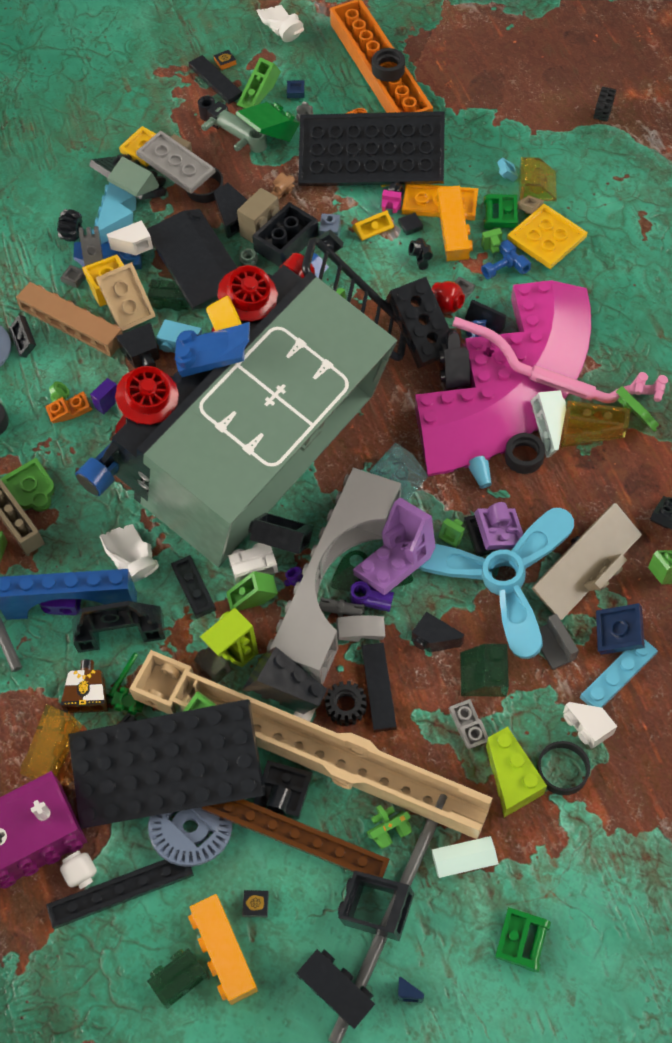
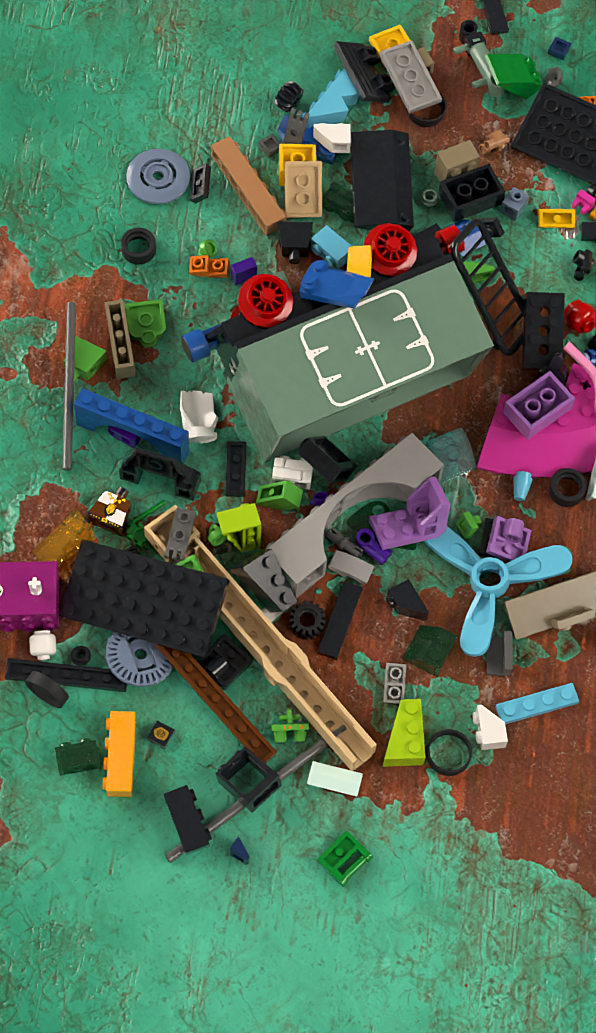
camera: 20 degrees right, 5 degrees up
sand green slope [107,156,159,197] -> none
black slope [214,183,247,239] -> none
bright green slope [237,58,281,109] -> none
dark blue plate [596,603,645,655] -> none
none -> black tyre [25,671,69,708]
none -> black plate [71,646,91,666]
none -> dark grey hinge [164,508,196,561]
none -> bright green tile [208,524,227,546]
none -> medium lavender brick [503,371,575,440]

